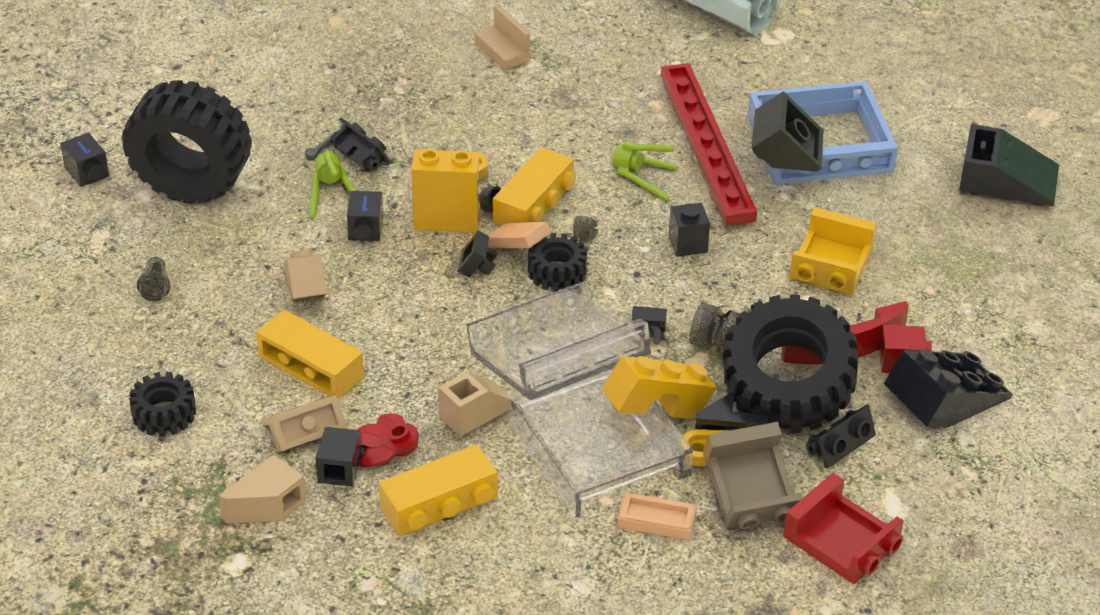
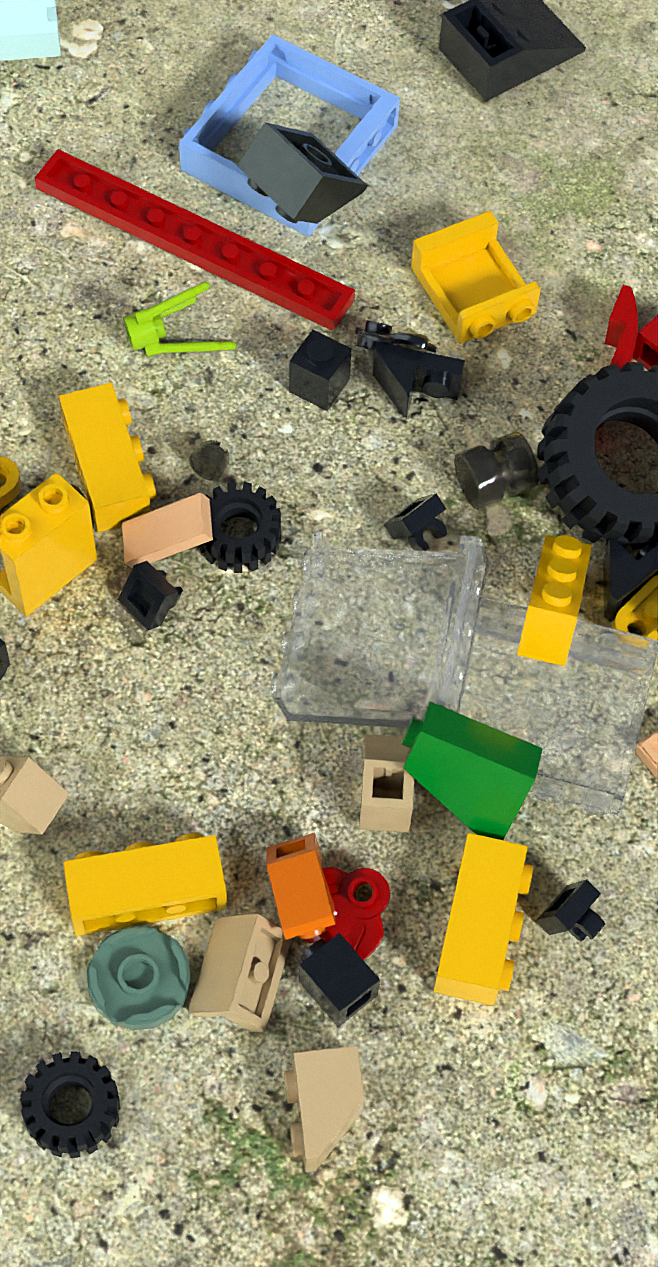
camera: 50 degrees left, 20 degrees up
none -> sand green tile [87,925,191,1030]
none -> orange slope [266,833,336,940]
none -> black plate [354,320,437,353]
none -> black slope [373,342,465,418]
none -> green slope [401,701,543,840]
none -> black tile [536,879,605,942]

